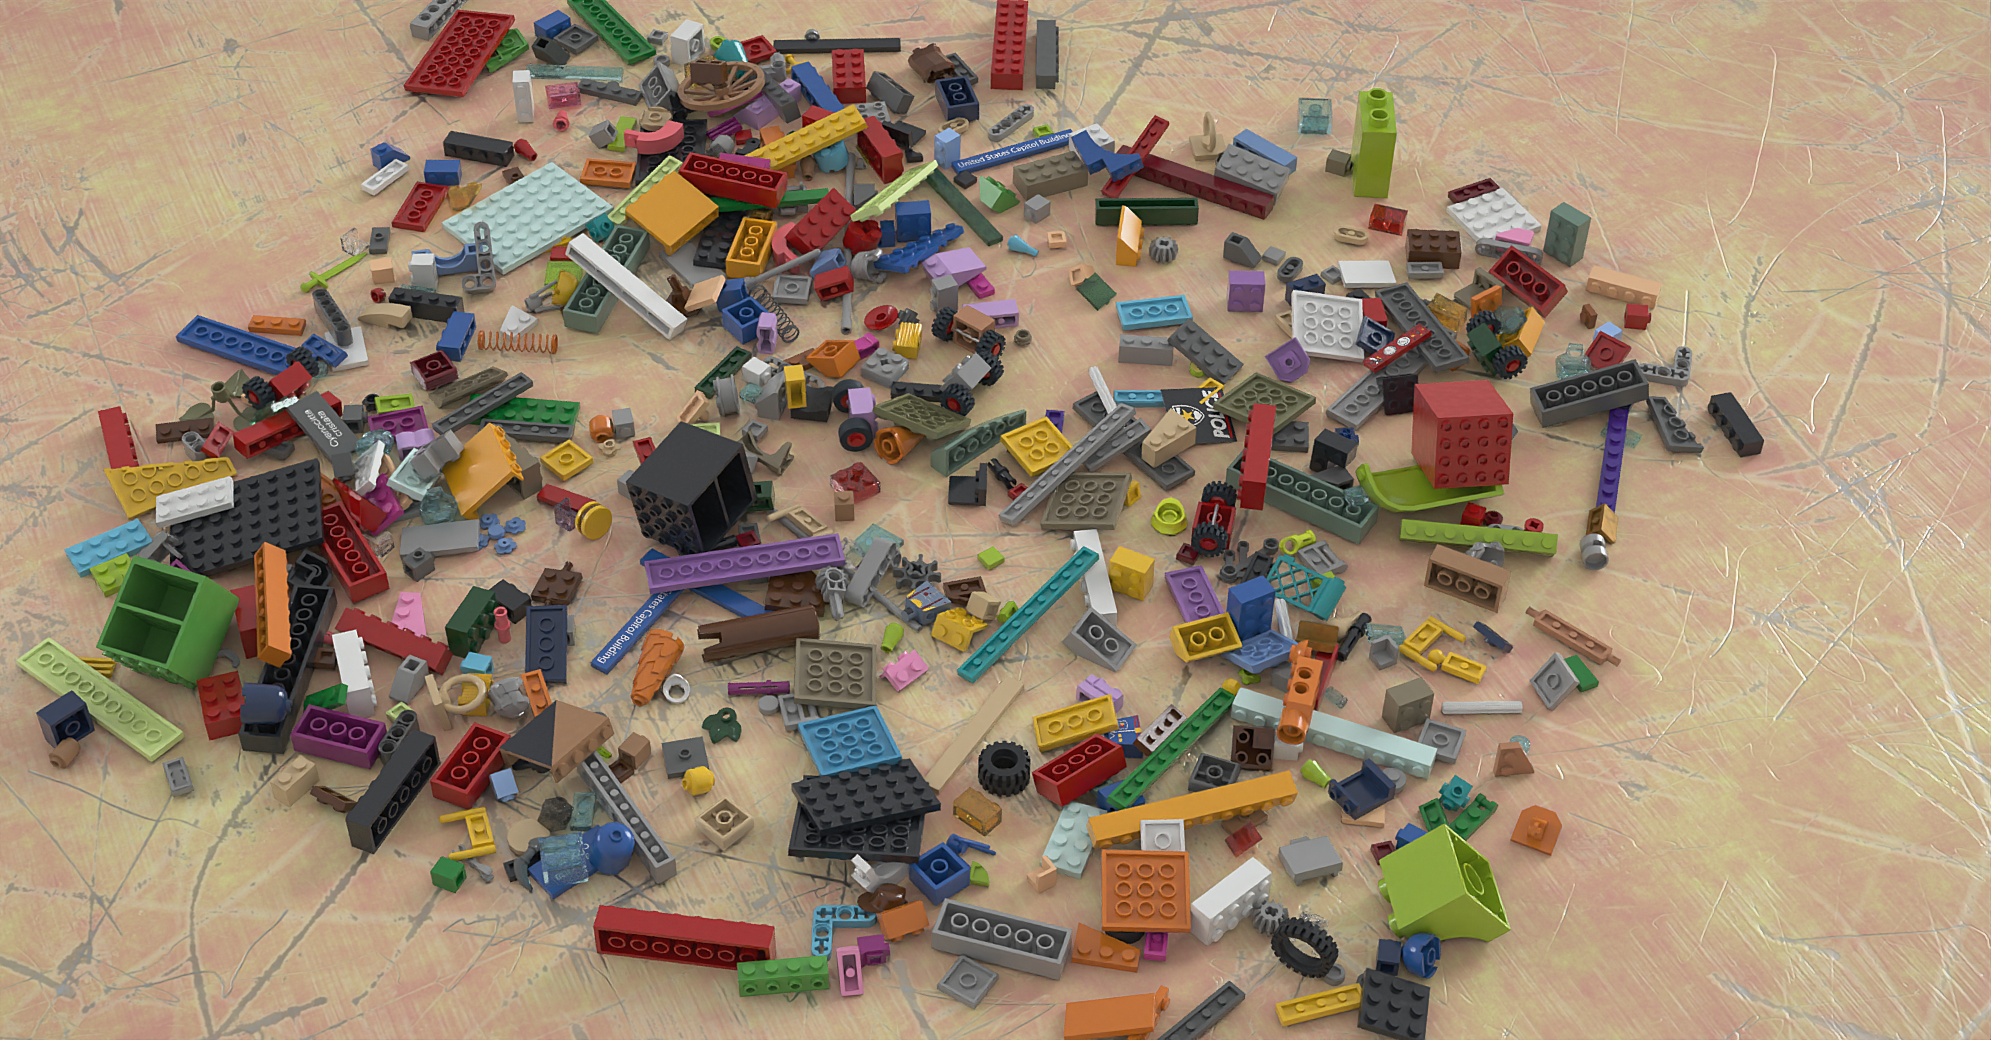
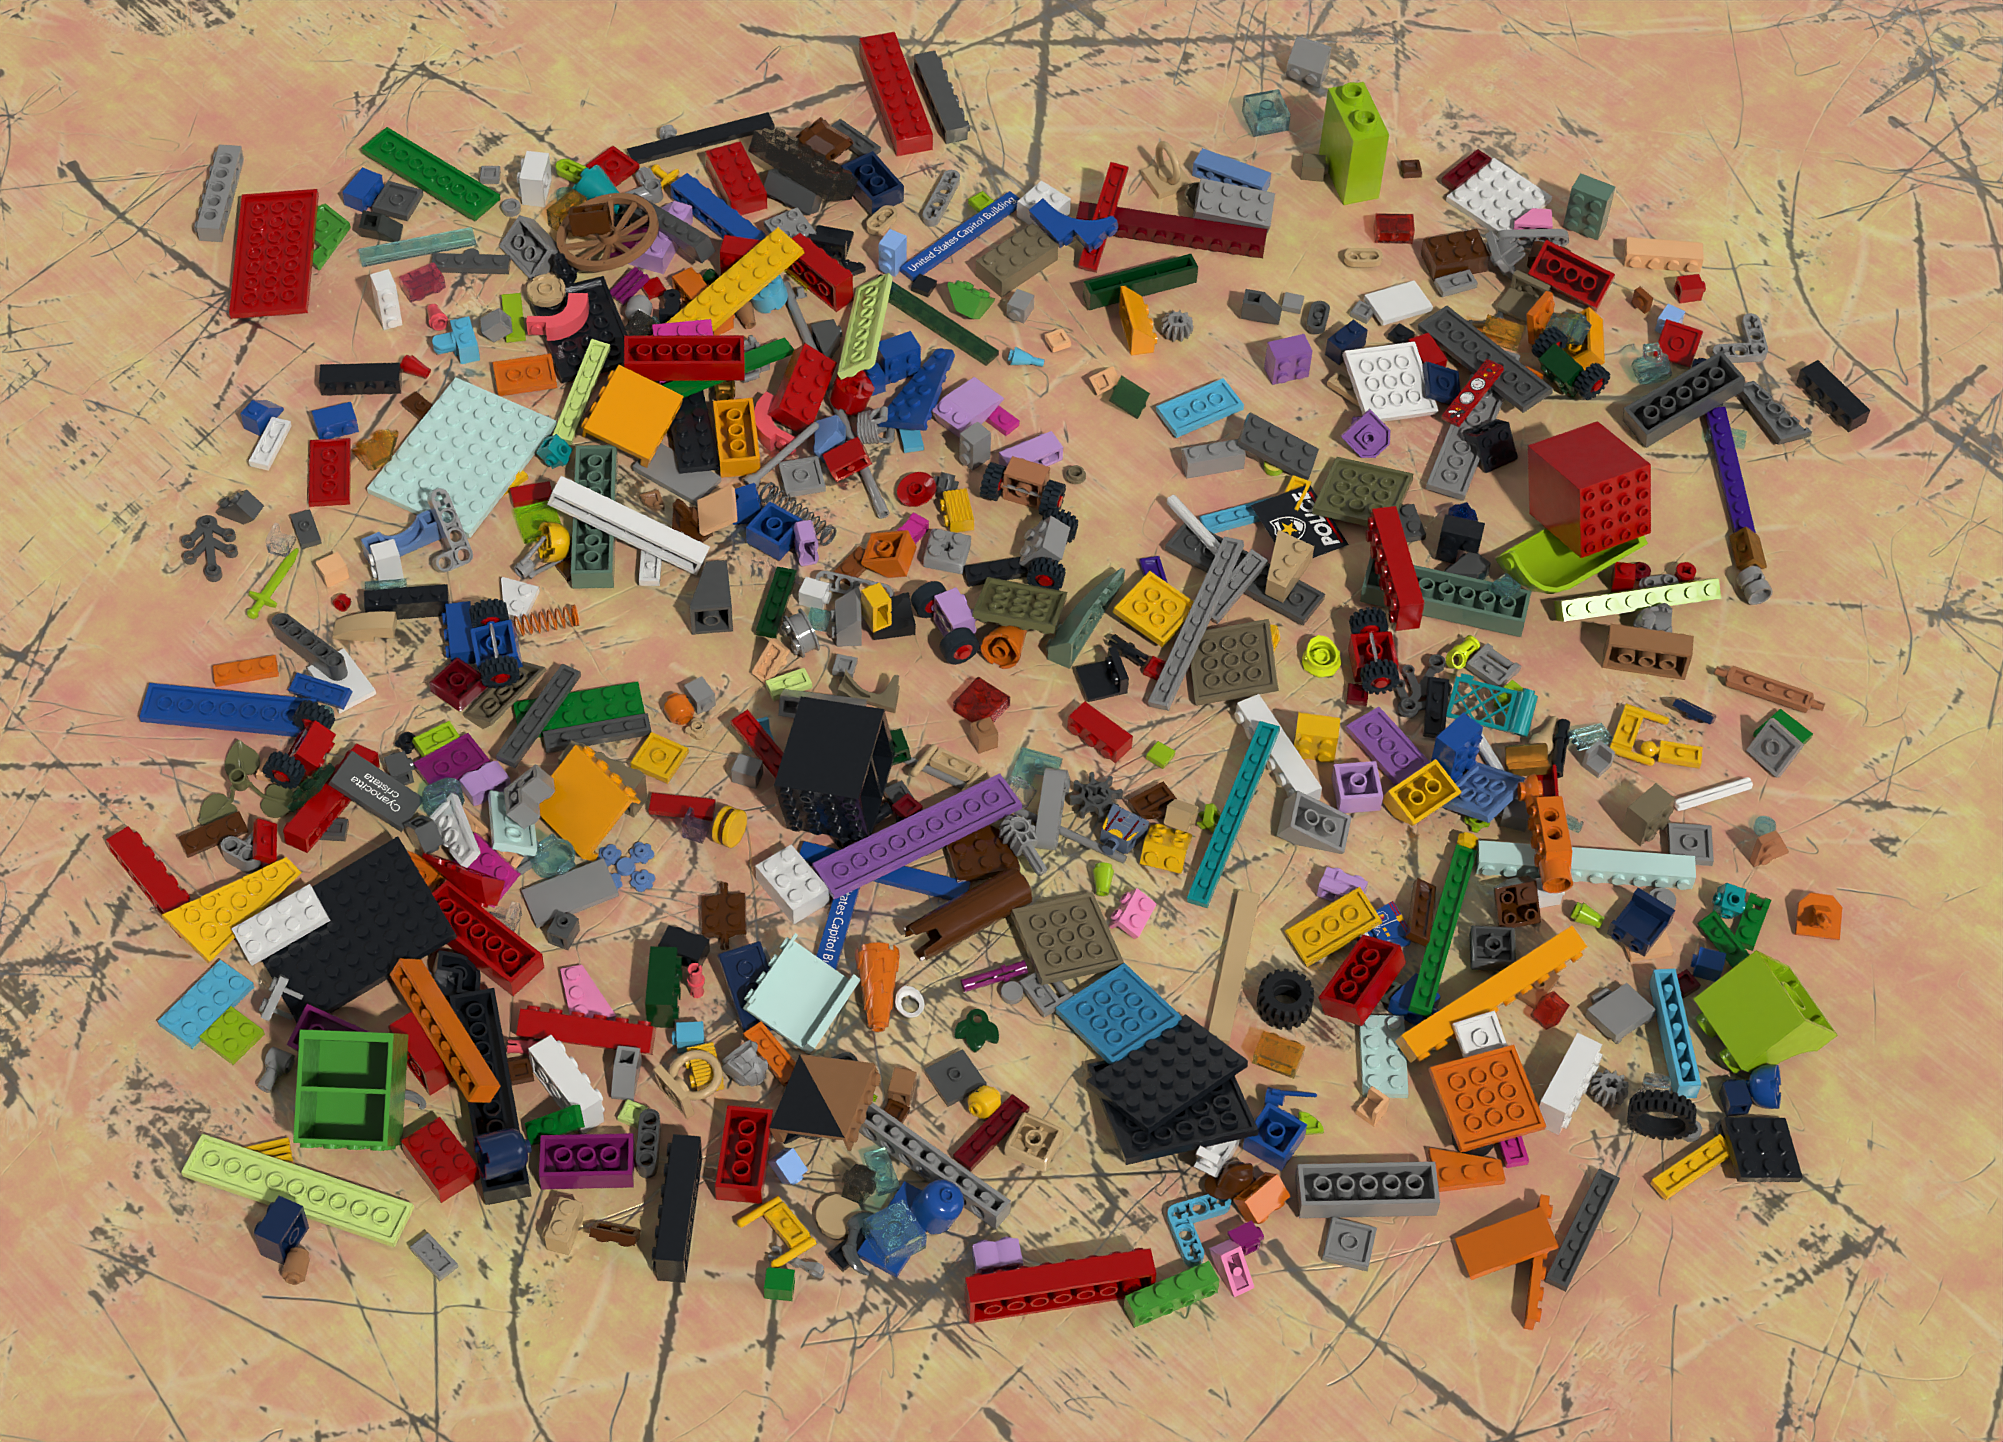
camera: 20 degrees left, 10 degrees up
none -> dark grey plant [181,515,238,582]
none -> dark grey slope [216,489,264,525]
none -> medium azure brick [432,316,480,364]
none -> brick [469,598,523,688]
none -> medium nougat tile [639,489,665,510]
none -> white plate [639,549,662,586]
none -> dark grey slope [690,560,733,635]
none -> light aqua panel [743,933,861,1054]
none -> clear smoke brick [748,128,858,201]
none -> white brick [755,844,829,924]
none -> medium azure tile [898,428,924,453]
none -> dark red plate [953,1094,1030,1172]
none -> lavender brick [972,1237,1023,1275]
none -> red brick [1067,701,1133,763]
none -> light grey slope [1286,36,1331,88]
none -> lavender brick [1331,761,1383,813]
none -> reddish brown tile [1400,159,1422,179]
none -> light grey plate [1485,231,1526,281]
none -> medium azure brick [1649,969,1701,1099]

